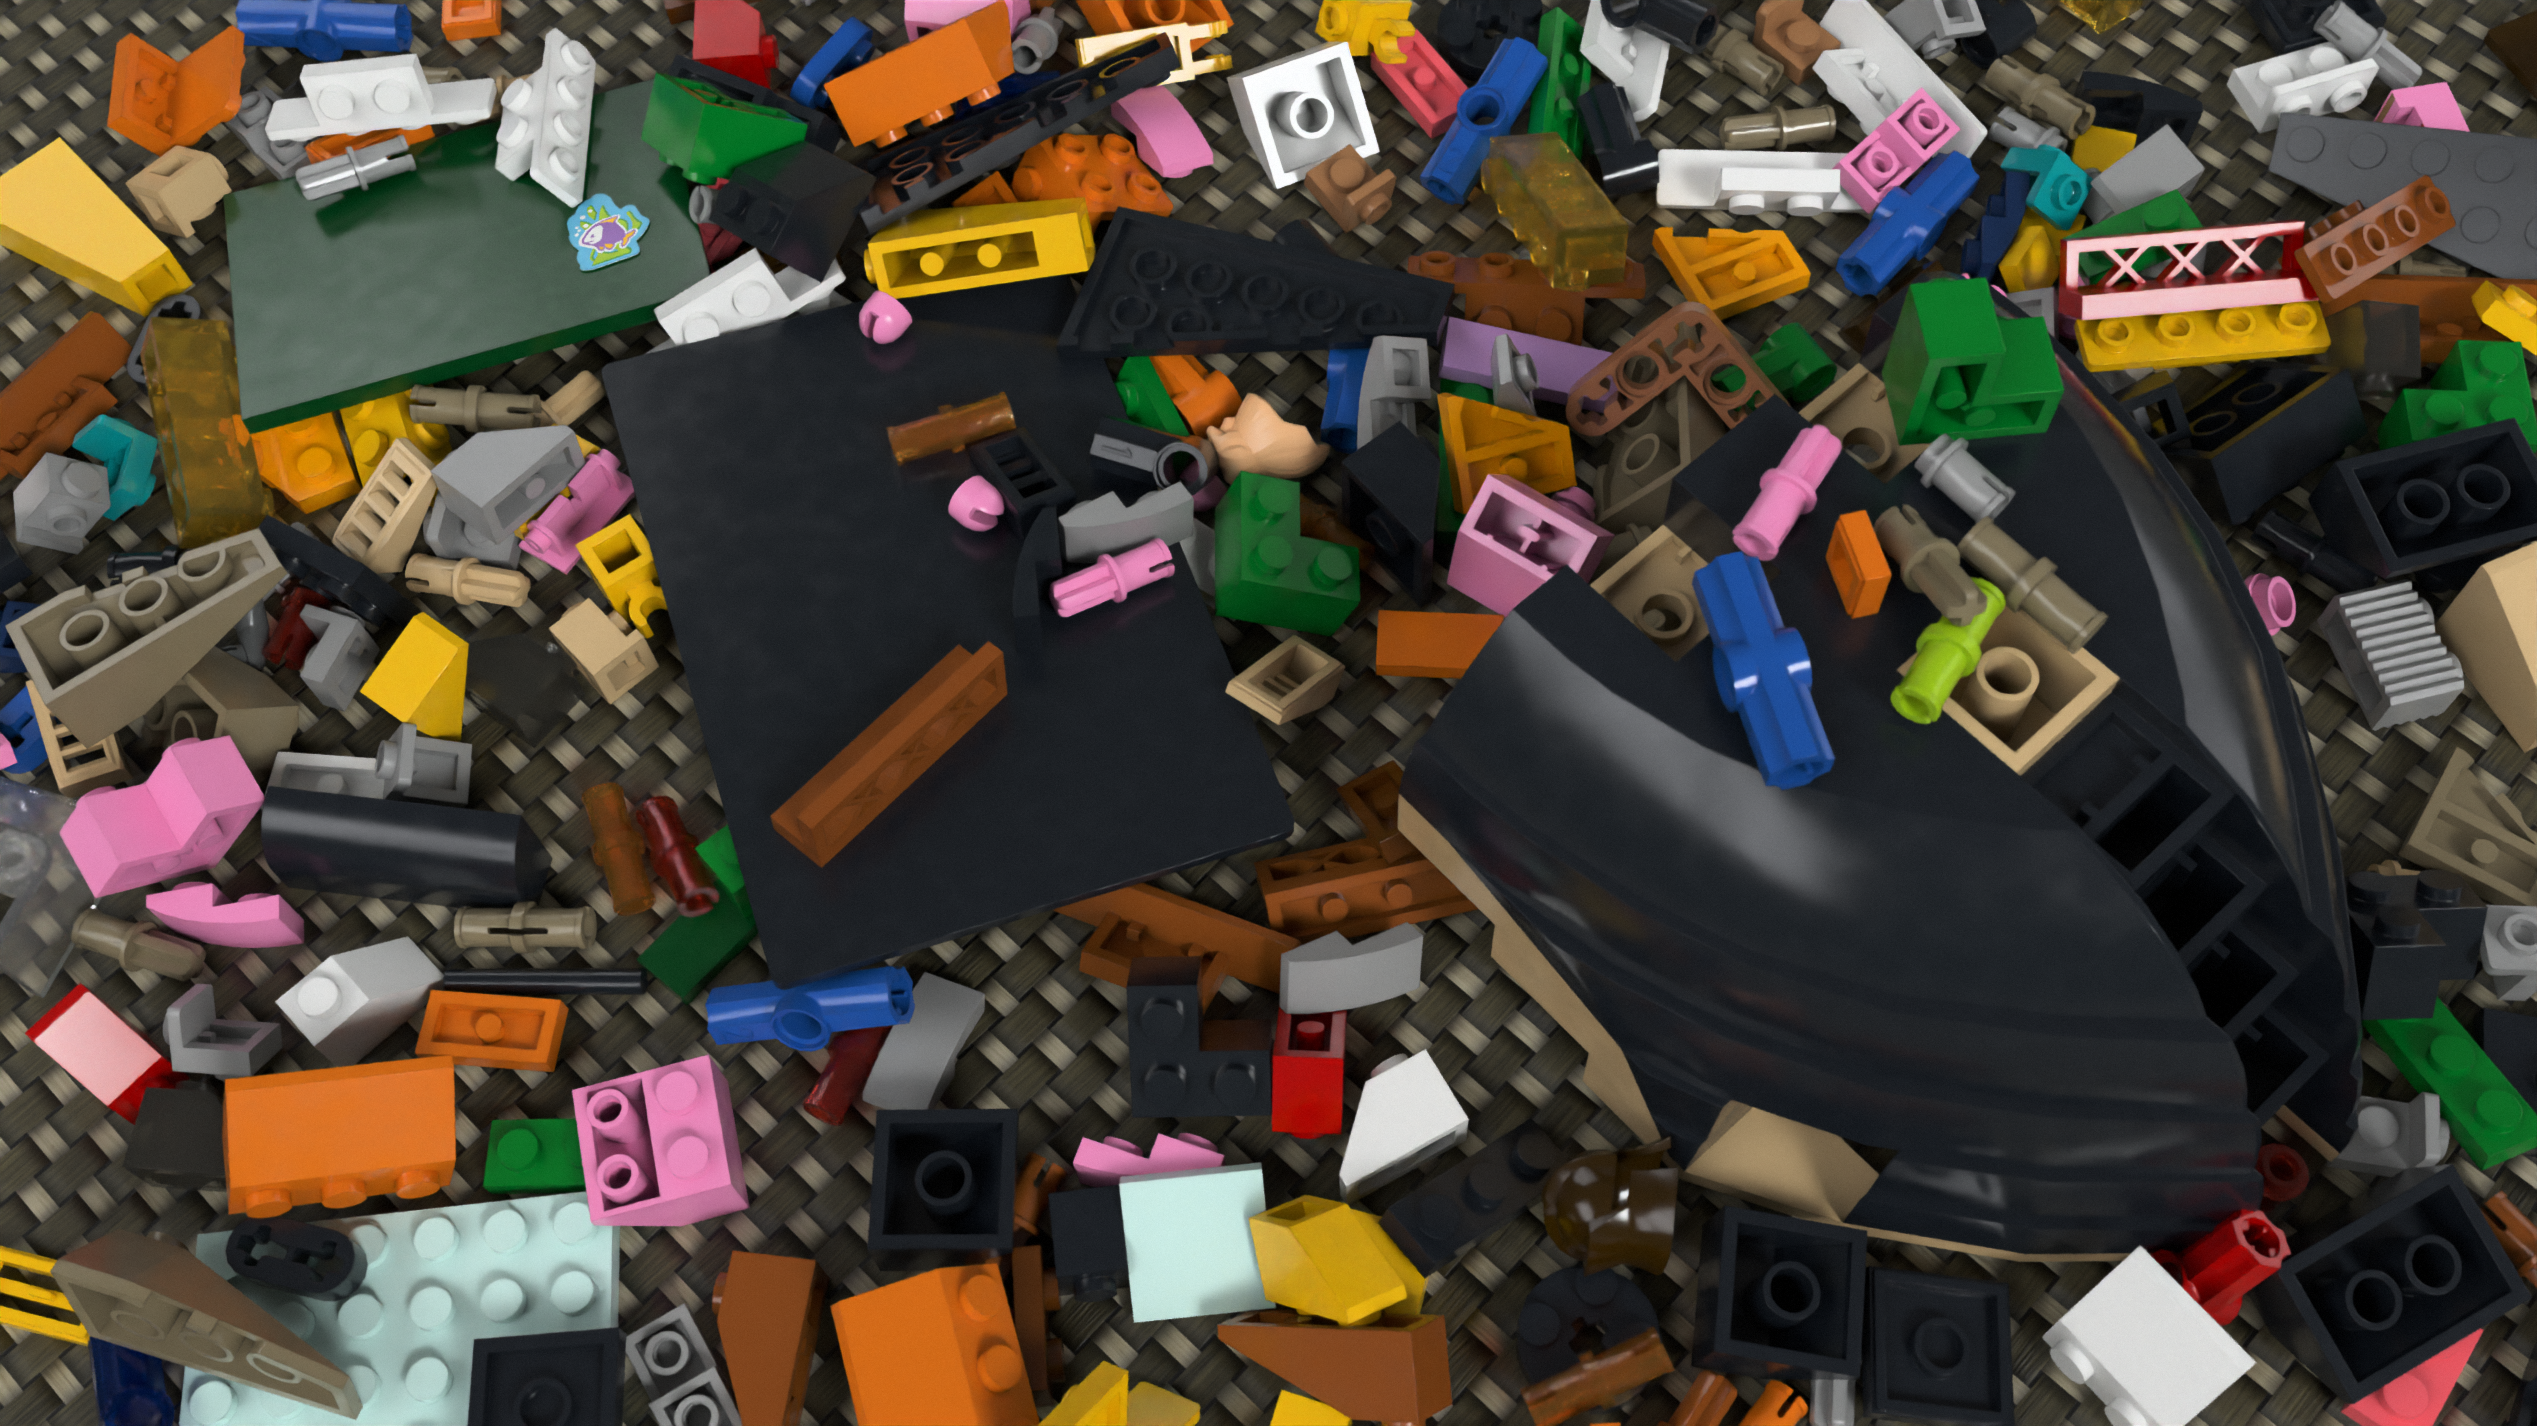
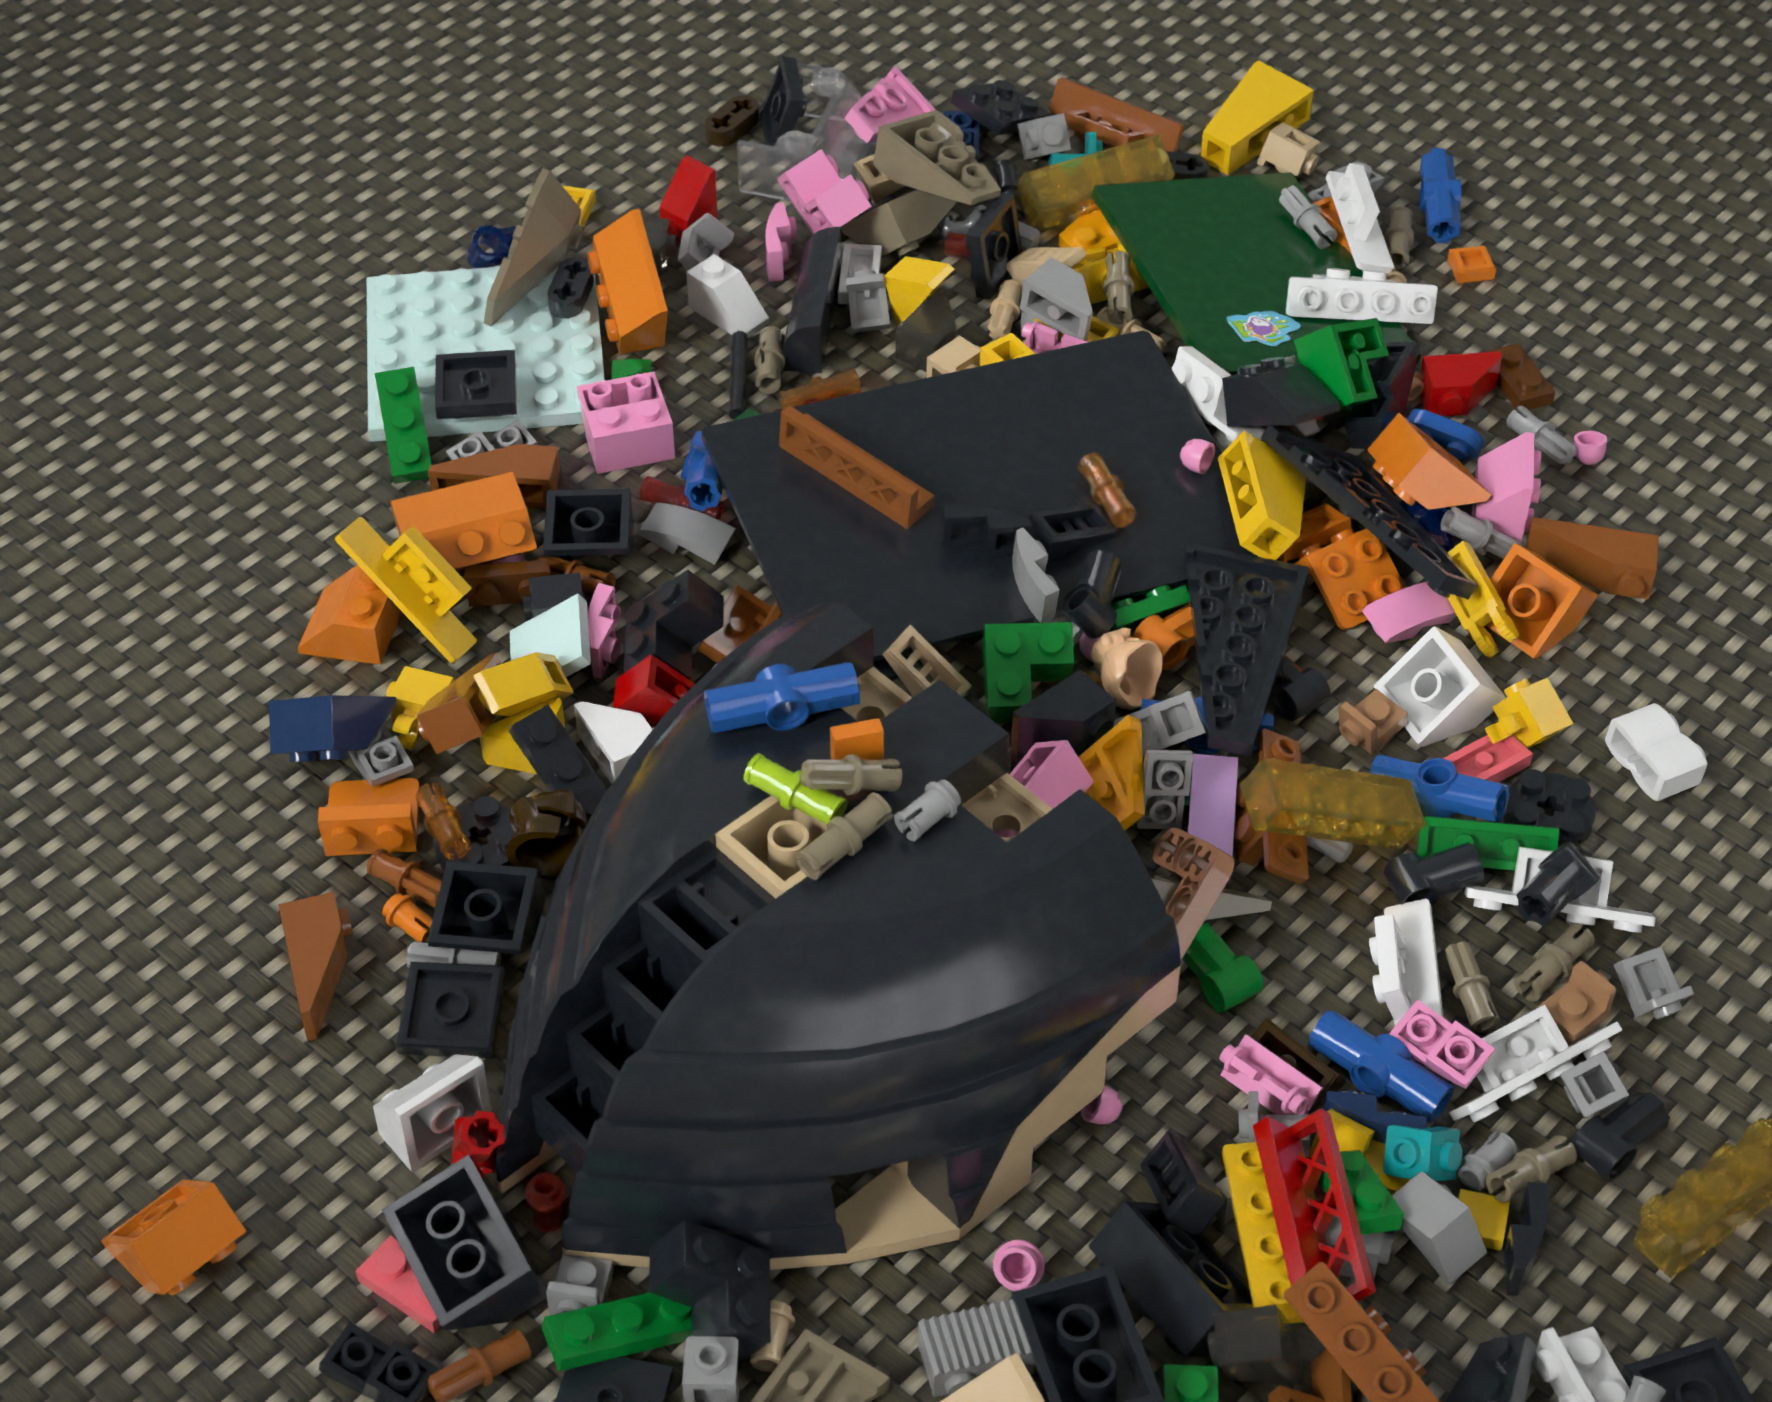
camera: 85 degrees right, 15 degrees down
dark tan axle [71,908,206,981] -> none
orange bracket [107,26,246,157] -> none
light grey bracket [299,604,380,712] -> none
orange plate [415,990,569,1072] -> none
bright pink hinge [948,475,1005,532] -> none
bright pink axle [1048,538,1175,618] -> none
light orange wing [1652,227,1811,320] -> none
bright pink axle [1732,424,1841,561] -> none
green brick [1882,277,2064,446] -> none

